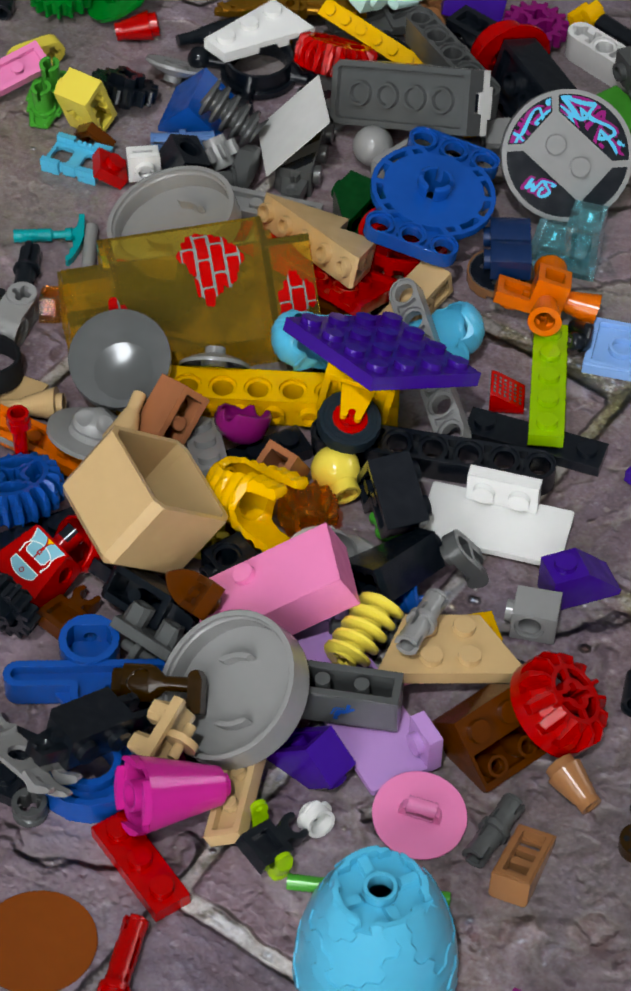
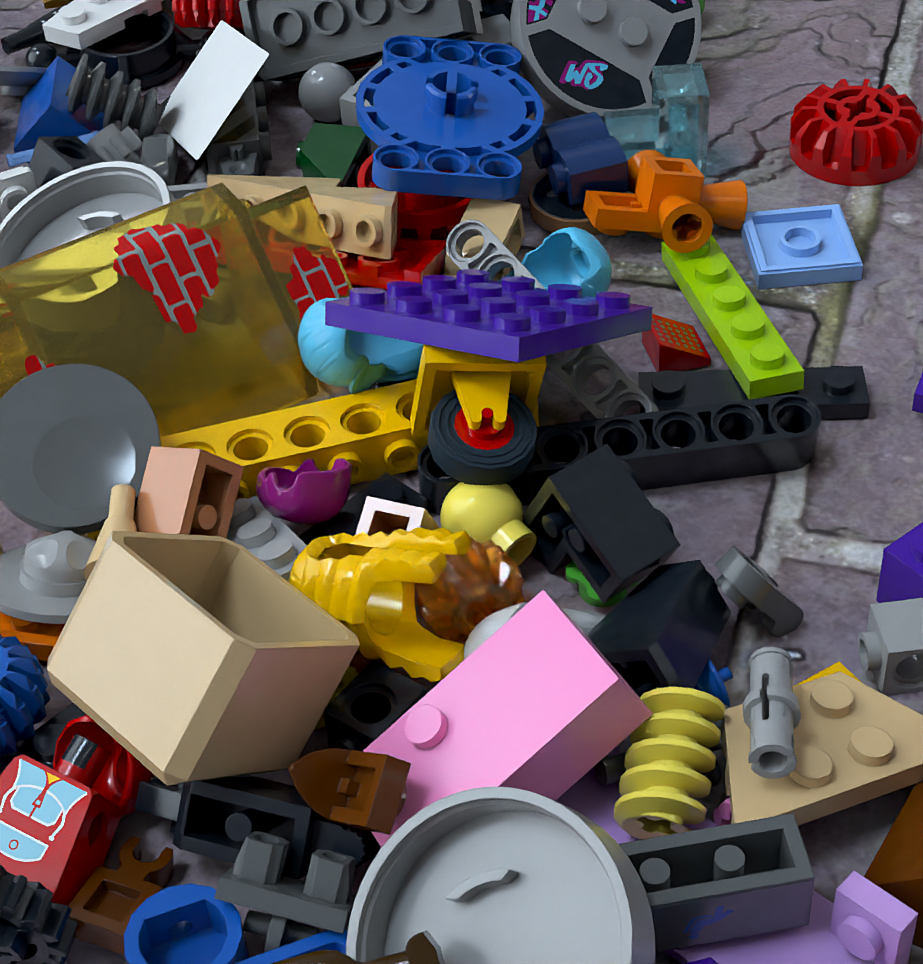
camera: 15 degrees left, 5 degrees down
light grey dish [179,345,249,369] -> none
white bracket [423,464,574,566] -> none
black arm [567,319,594,353] -> none

